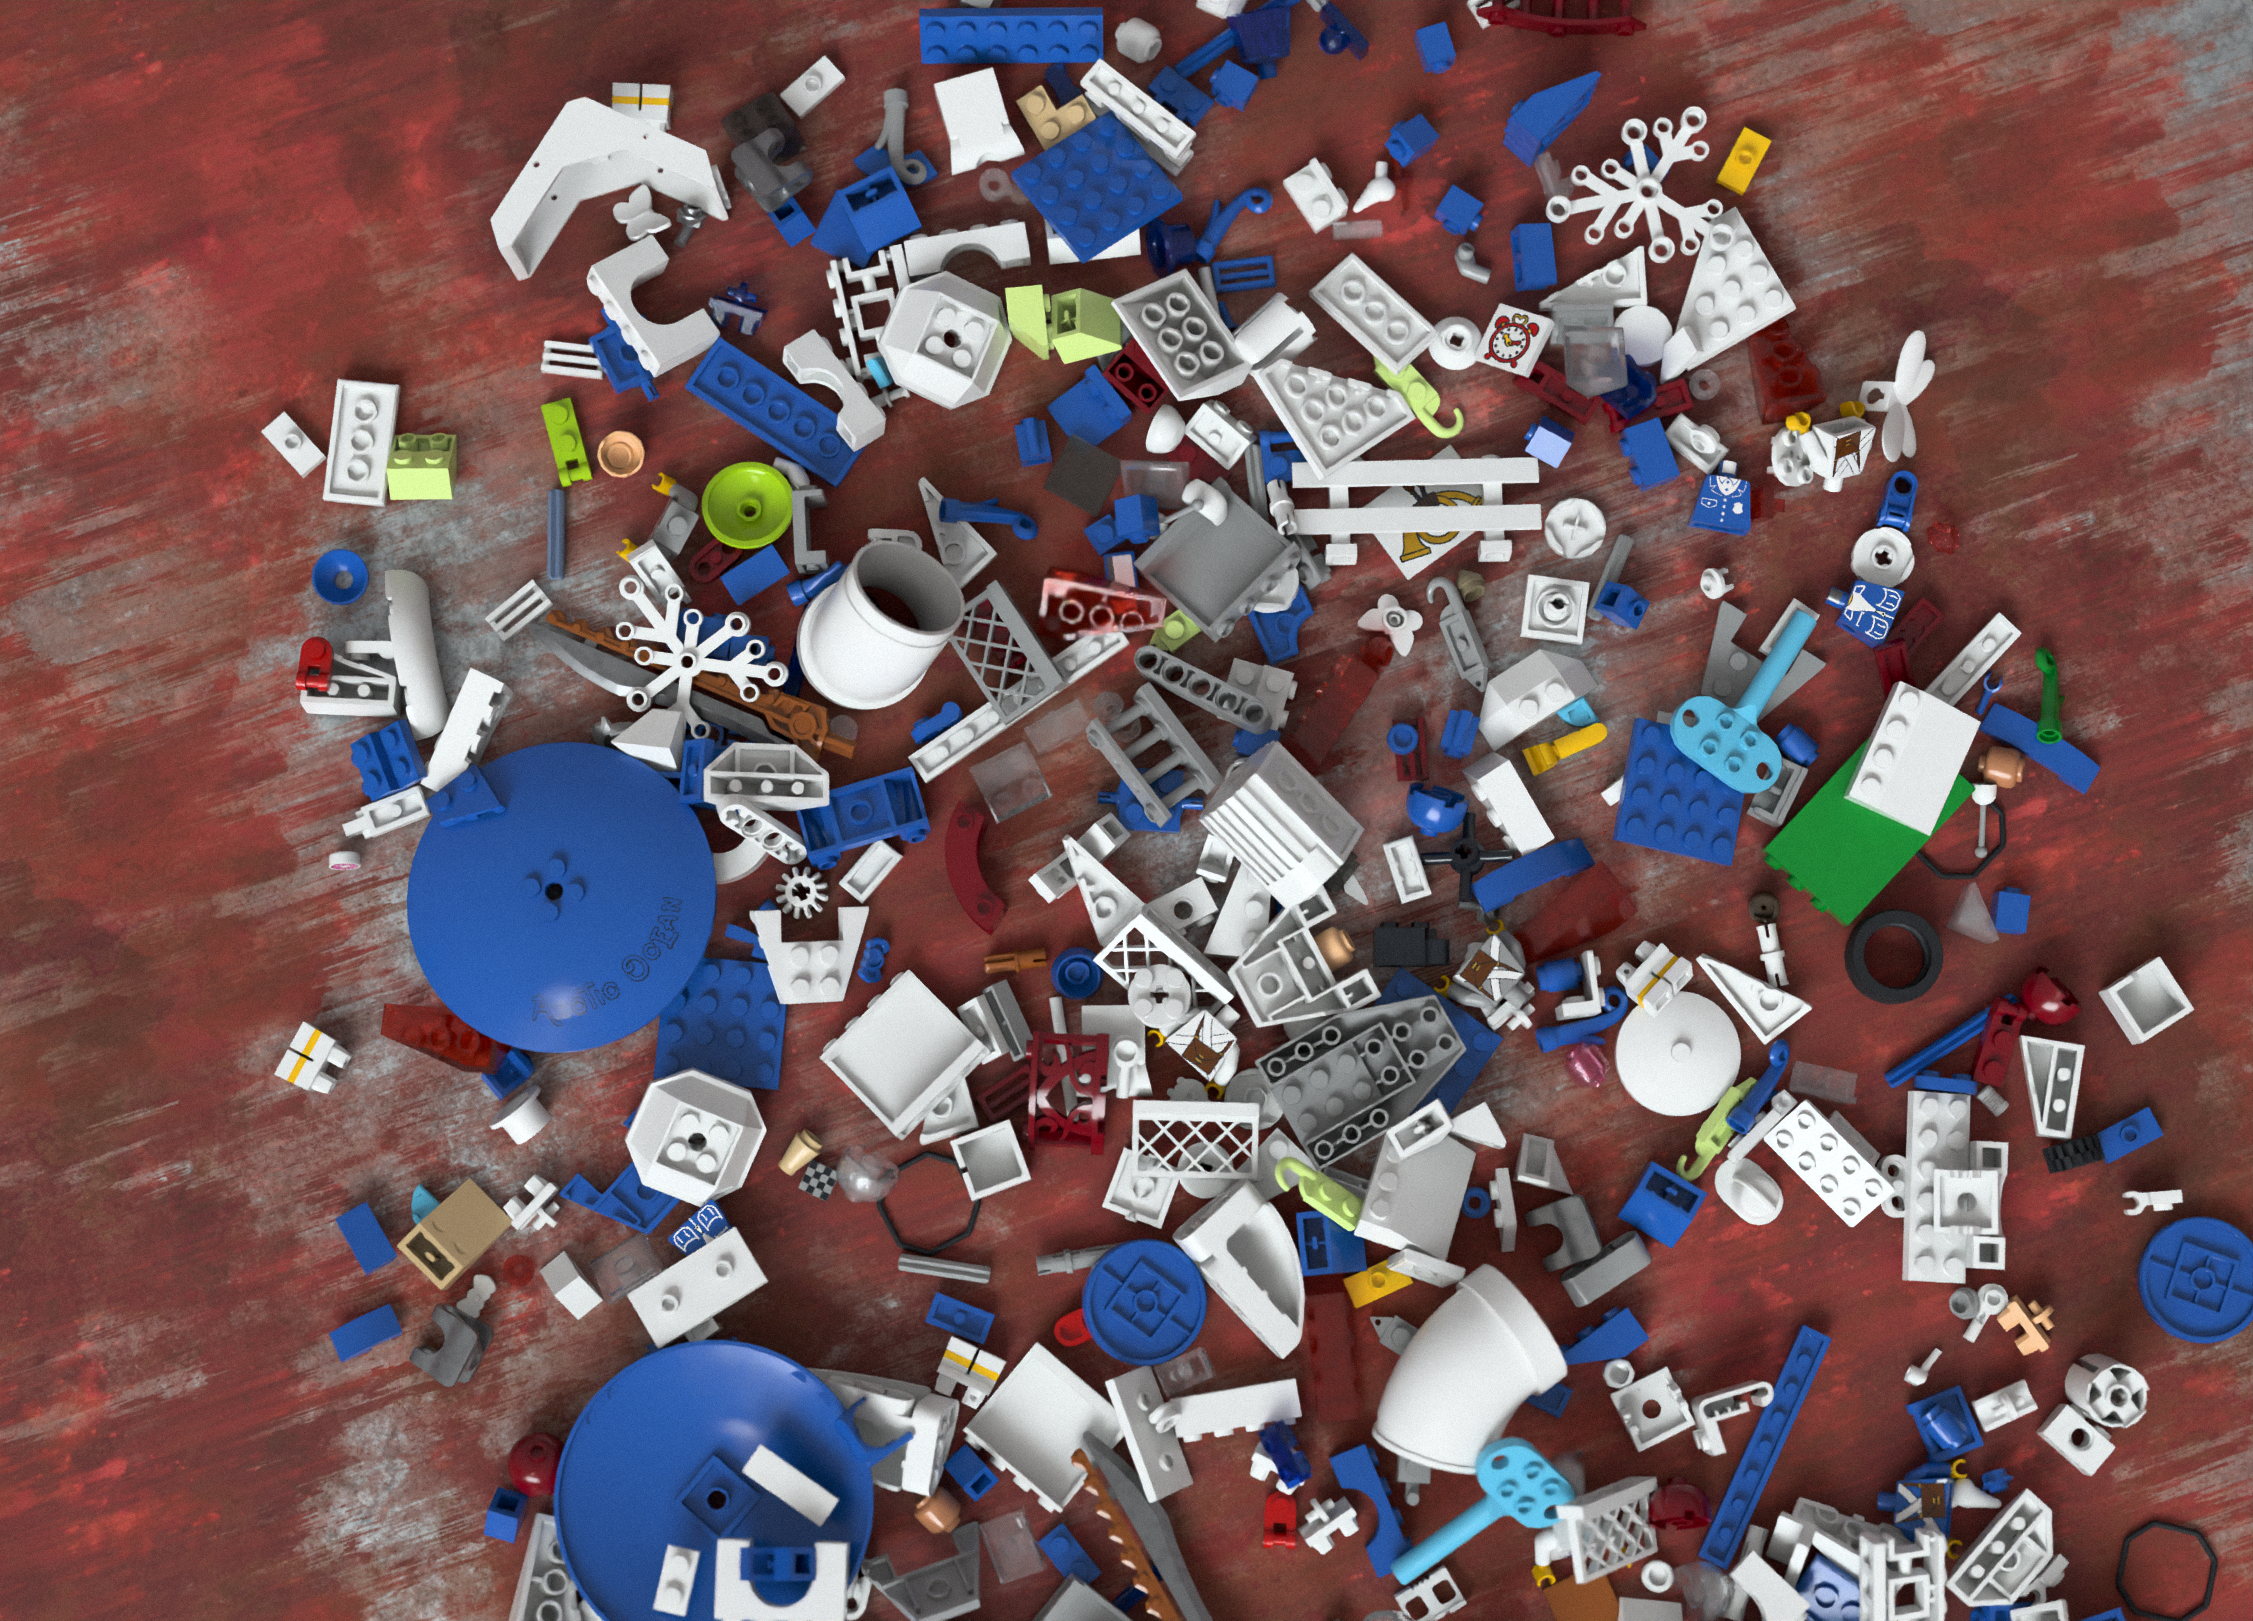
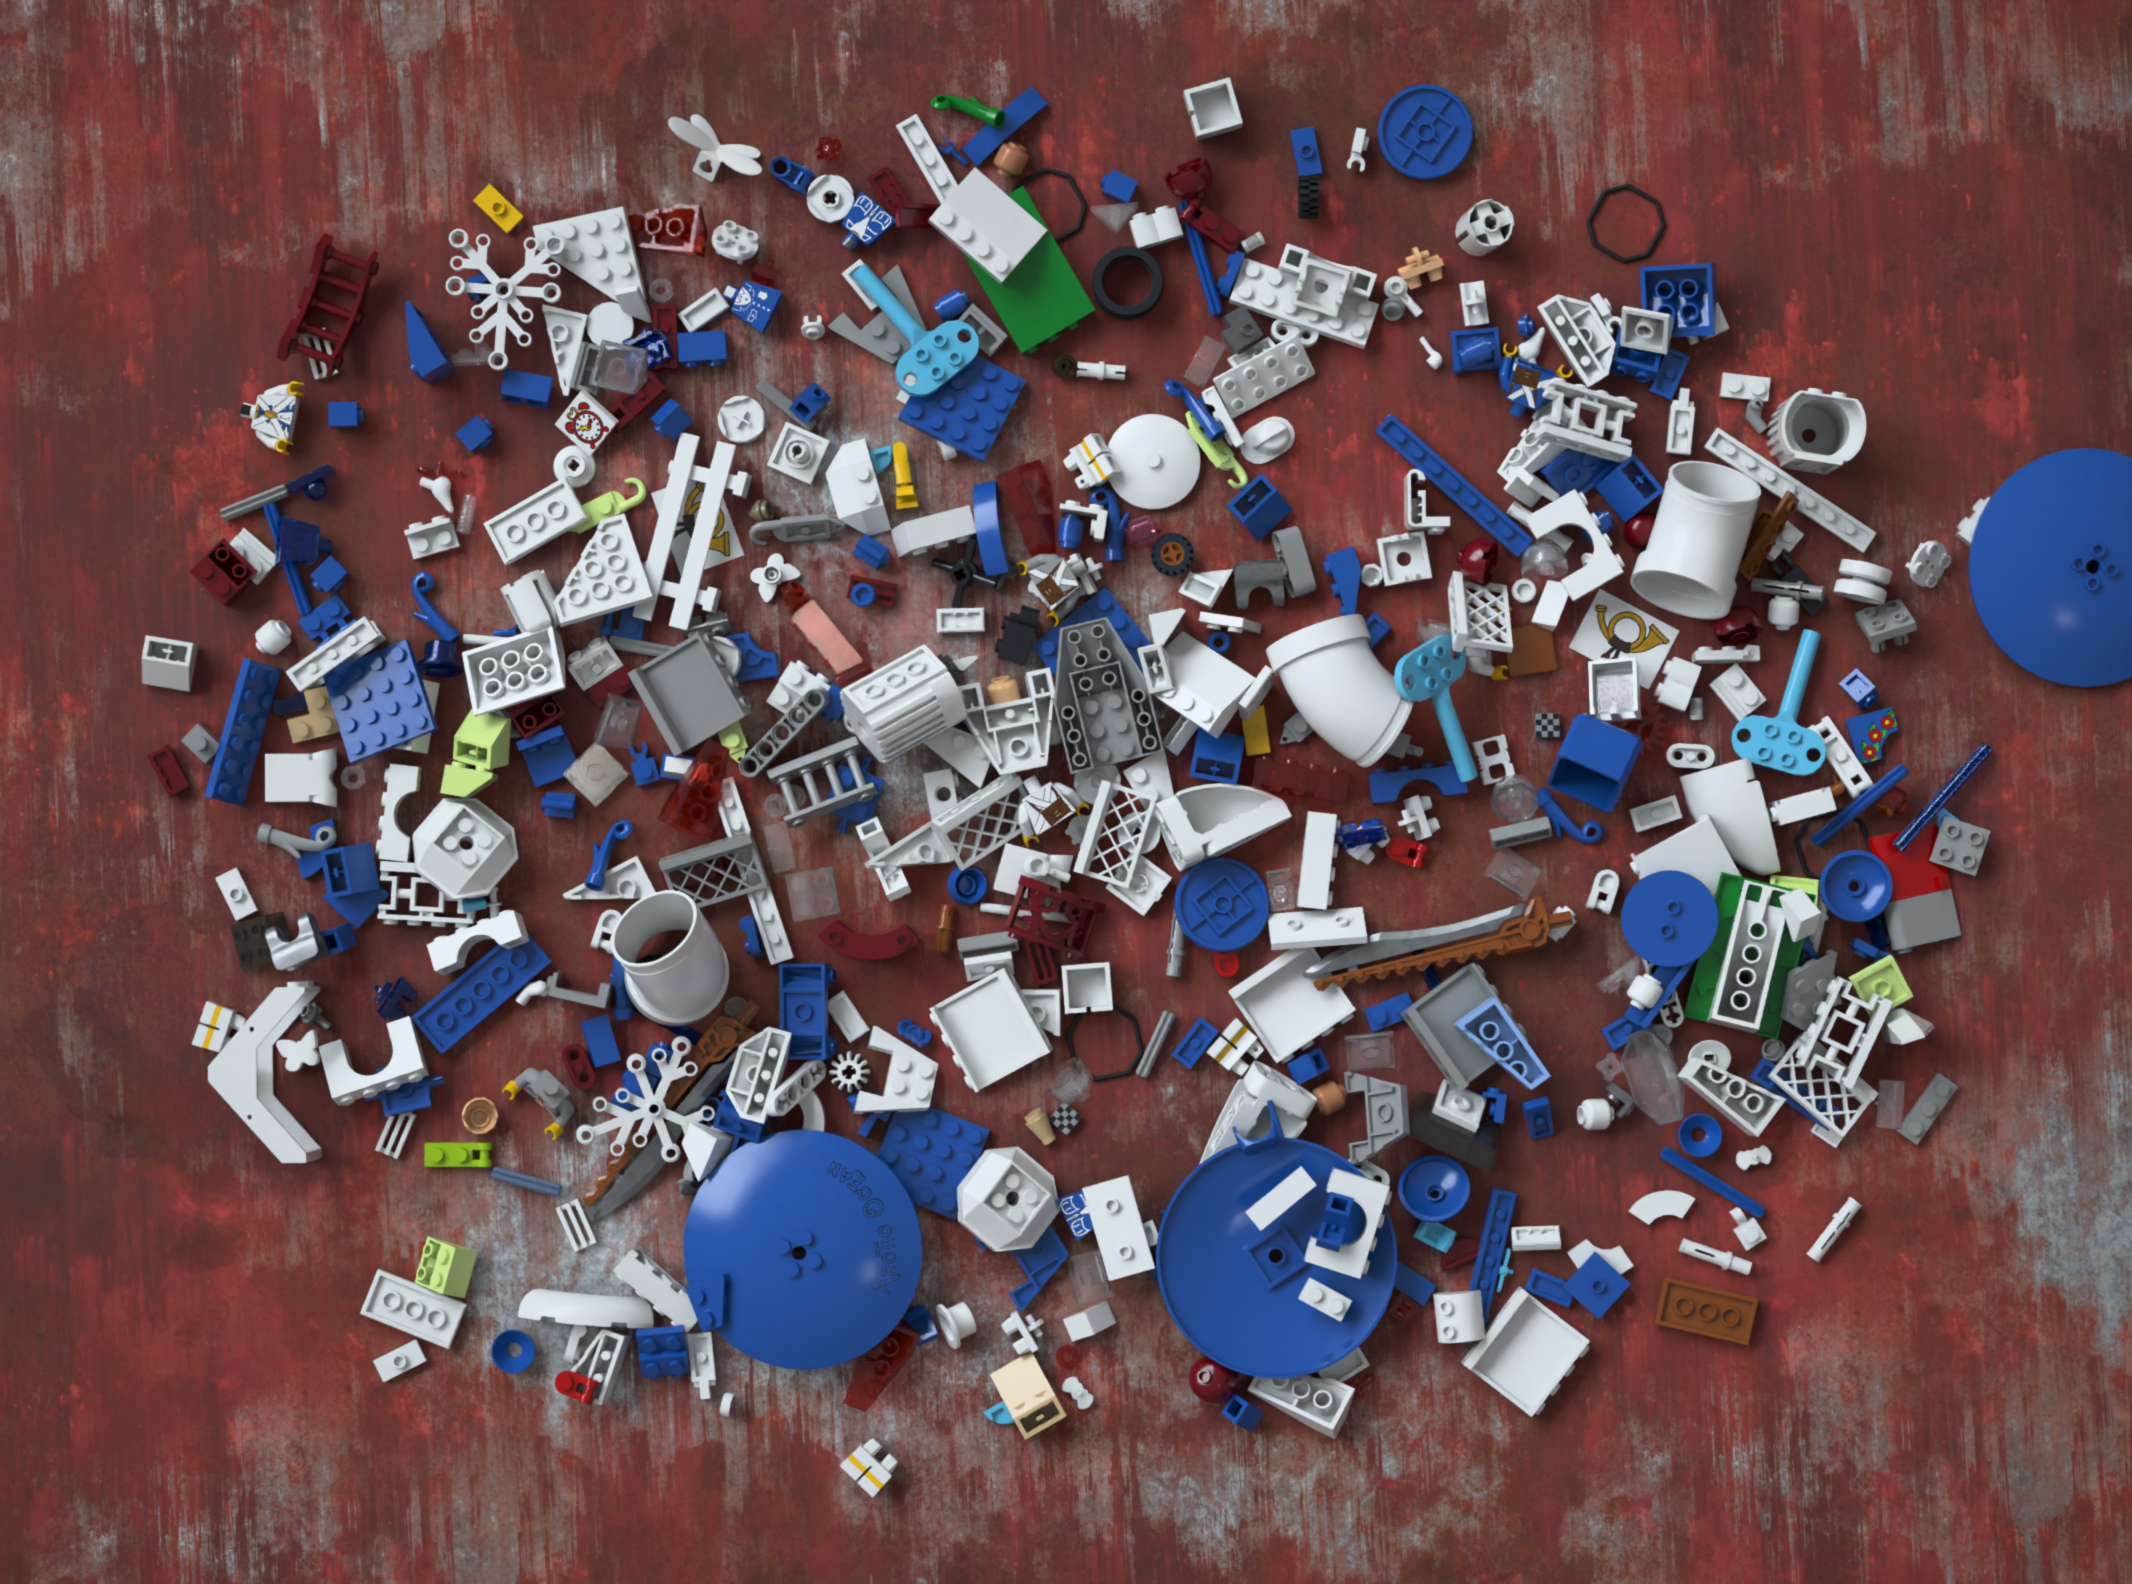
camera: 75 degrees left, 5 degrees up
blue slope [329,1304,403,1363] -> none
blue hinge [335,1202,397,1277] -> none
flat silver piece [409,1303,494,1387] -> none
white hinge [626,539,692,610] -> none
lime dish [702,462,793,549] -> none
blue brick [1114,494,1160,544] -> none
white plate [1128,964,1192,1028] -> none
white piece [1146,404,1185,454] -> none
light grey hinge [1149,498,1204,540] -> none
white bush [1149,1402,1181,1433] -> none
white hair [1182,479,1228,526] -> none
white bracket [1196,831,1234,883] -> none
blue tile [1212,255,1276,295] -> none
white pin [1266,479,1297,536] -> none
yellowish green plate [1275,1157,1363,1232] -> none
blue brick [1385,113,1440,168] -> none
blue cylinder [1405,783,1470,837] -> none
light grey arm [1455,243,1492,284] -> none
white plate [1690,424,1720,453] -> none
white wing [1696,953,1813,1045] -> none
white torso [1785,401,1876,492] -> none
hinge [1972,783,1997,858] -> none
white wedge [2018,1035,2085,1141] -> none
white brick [2036,1403,2116,1476] -> none
none -> white brick [1129,205,1183,249]
none -> black wheel [1151,533,1194,576]
none -> flat silver brick [1219,305,1263,354]

